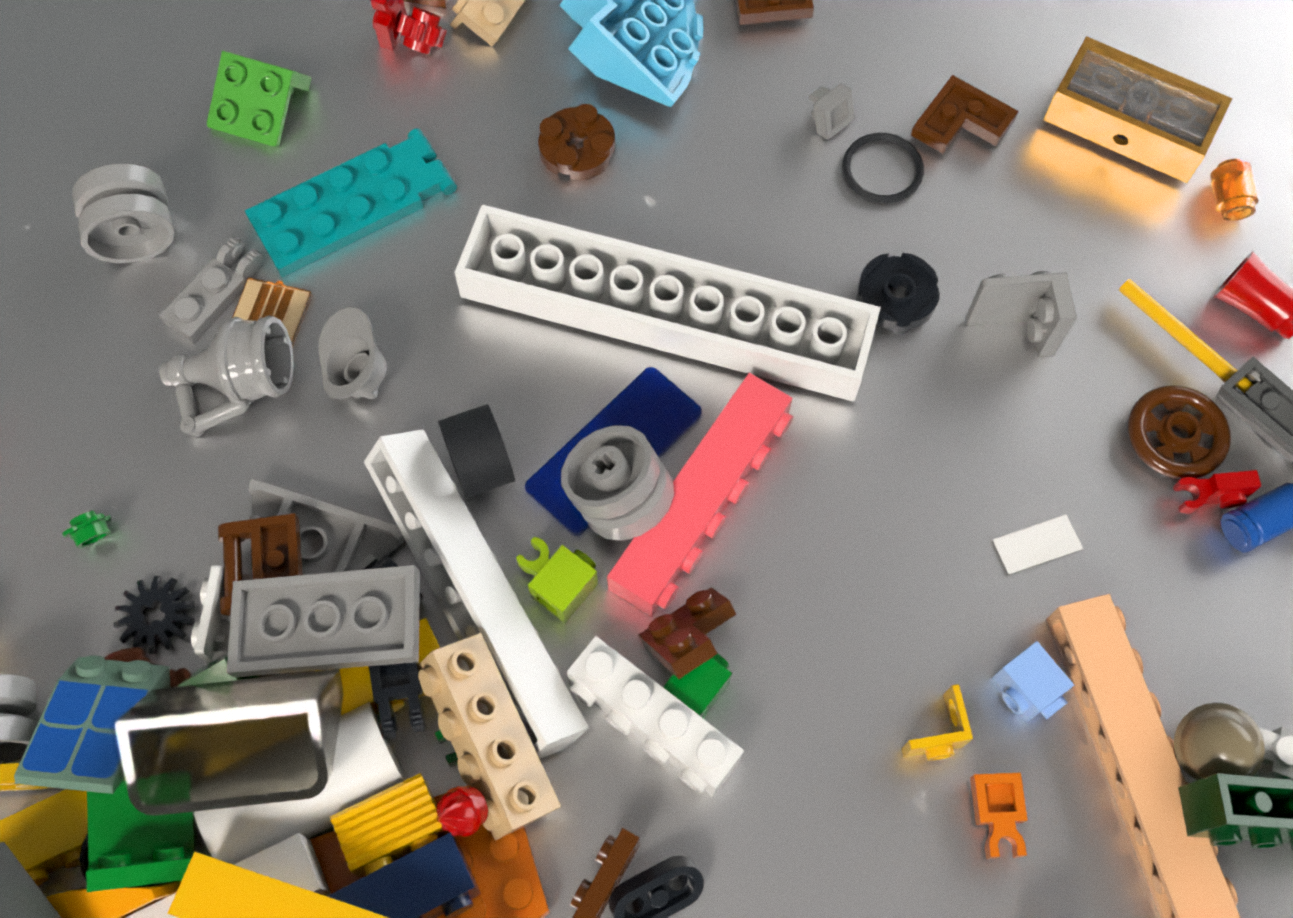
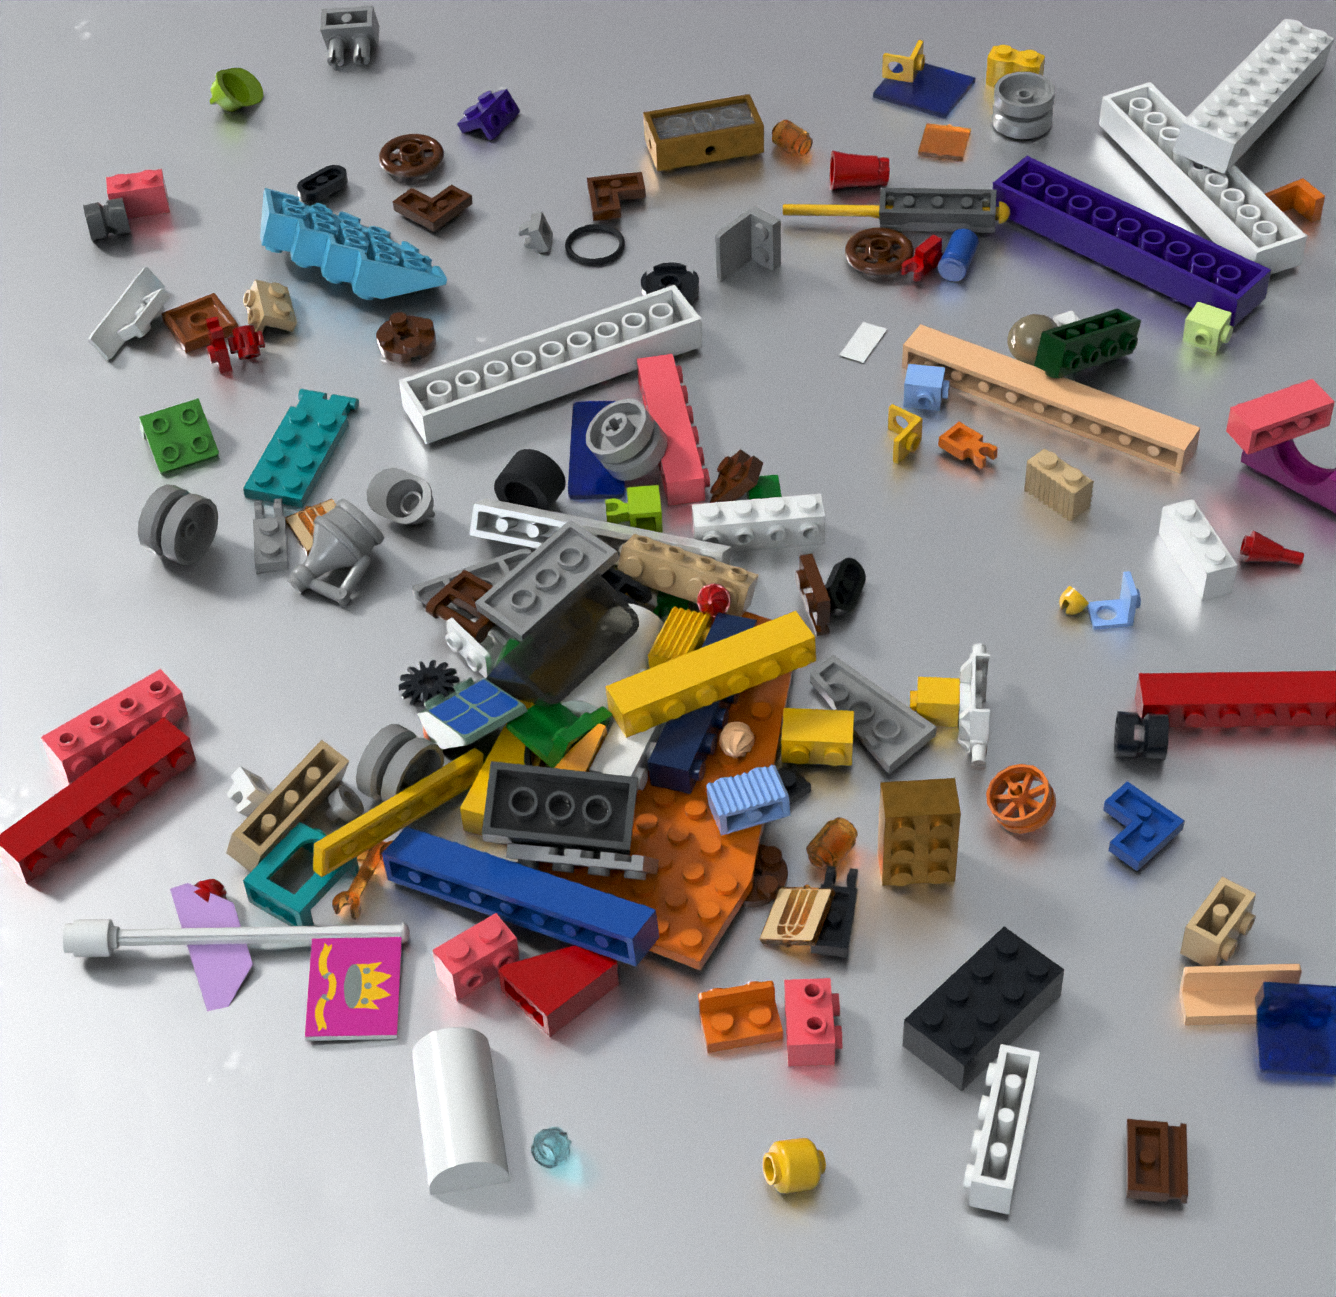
camera: 40 degrees left, 20 degrees down
green plate [62,510,112,548] -> none

